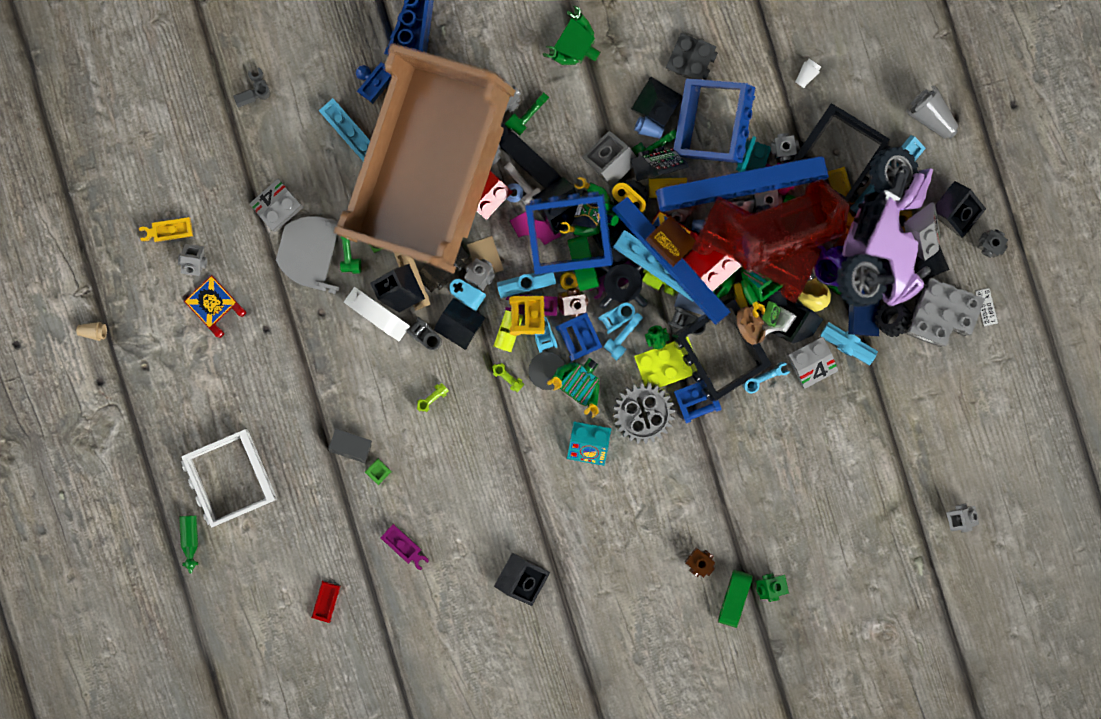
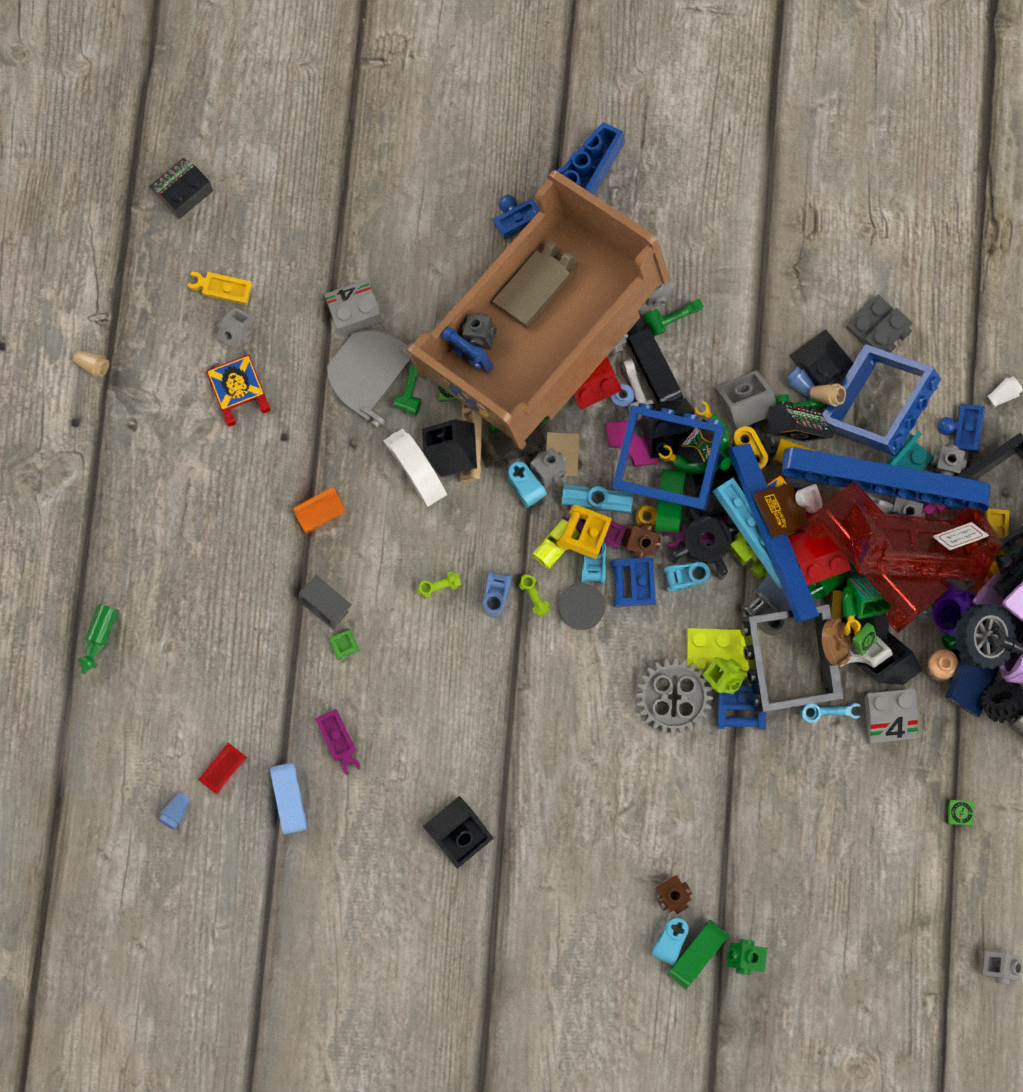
camera: 20 degrees right, 10 degrees down
white window [181,429,278,528] -> none
dark grey bar [233,67,270,108] -> none
medium azure plate [319,98,370,161] -> none
dark grey piece [406,317,442,351] -> none
black slope [433,298,486,350] -> none
green torso [543,5,601,65] -> none
torso [547,358,600,418] -> none
teal slope [567,421,612,466] -> none
medium azure brick [604,312,643,361] -> none
green gear [645,325,670,349] -> none
light yellow hair [795,277,831,312] -> none
medium azure piece [820,322,878,366] -> none
none -> black slope [149,158,213,219]
none -> medium blue cone [158,792,190,830]
none -> light blue beam [270,762,308,835]
none -> orange panel [293,487,347,534]
none -> blue plate [442,327,494,373]
none -> dark grey brick [462,313,497,350]
none -> medium blue piece [483,570,513,618]
none -> dark tan tile [492,239,577,328]
none -> medium azure piece [651,918,689,966]
none -> lime brick [703,657,746,694]
none -> white tile [795,484,823,513]
none -> tan cone [810,383,846,407]
none -> light nougat head [926,649,959,681]
none -> white sticker [932,522,989,550]
none -> blue plate [937,404,985,453]
none -> bright green tile [948,800,974,826]

